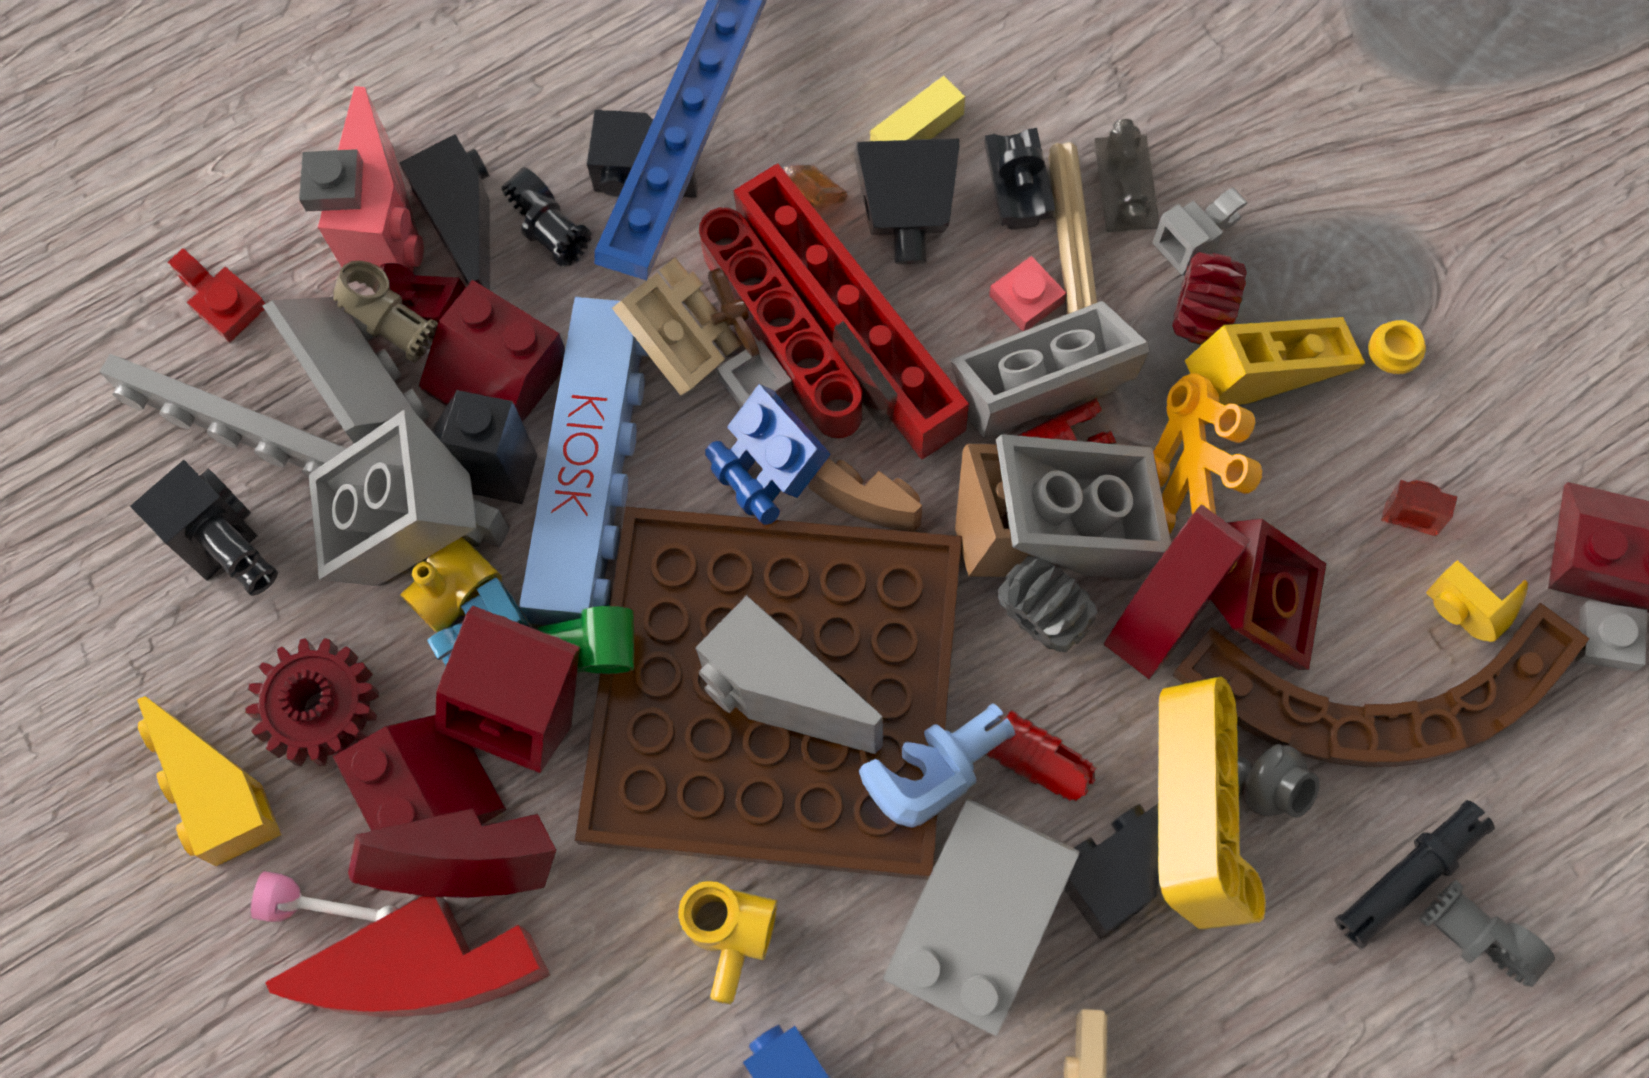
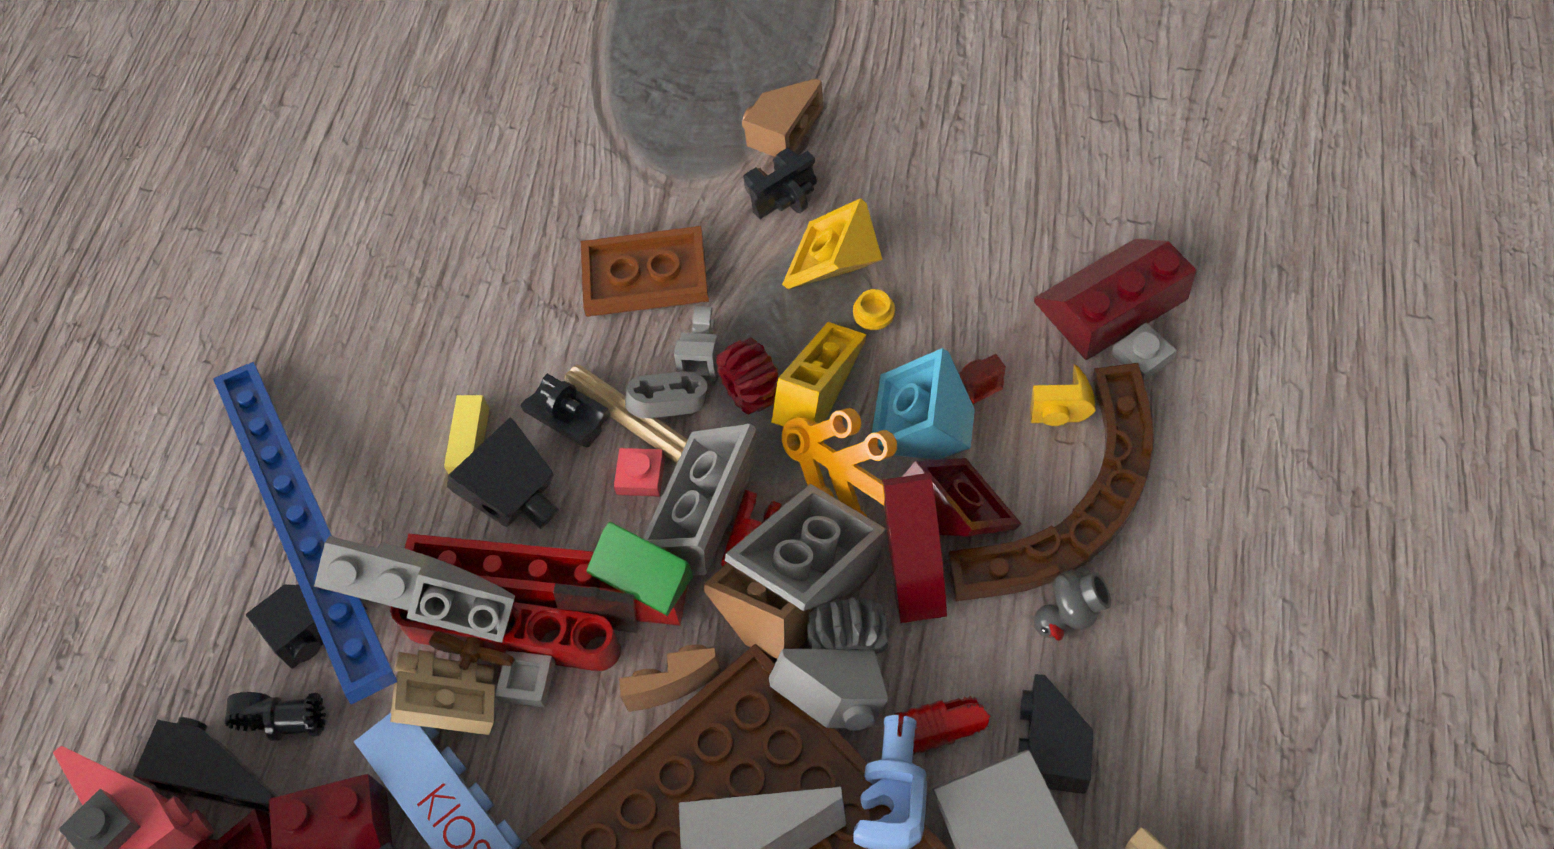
camera: 45 degrees left, 10 degrees down
blue plate [705,384,831,525] -> none
clear orange slope [784,165,849,209] -> none
clear smoke hinge [1094,119,1159,232] -> none
yellow beam [1158,676,1266,930] -> none
black pin [1334,800,1495,949] -> none
dark grey connector [1419,880,1555,987] -> none
none -> light grey slope [314,536,515,643]
none -> dark orange plate [581,226,709,317]
none -> slope [586,522,693,616]
none -> light grey beam [625,371,708,418]
none -> medium nougat slope [742,79,824,157]
none -> black hips [743,147,817,219]
none -> light grey slope [769,649,888,731]
none -> yellow slope [782,198,883,289]
none -> medium azure slope [872,348,975,460]

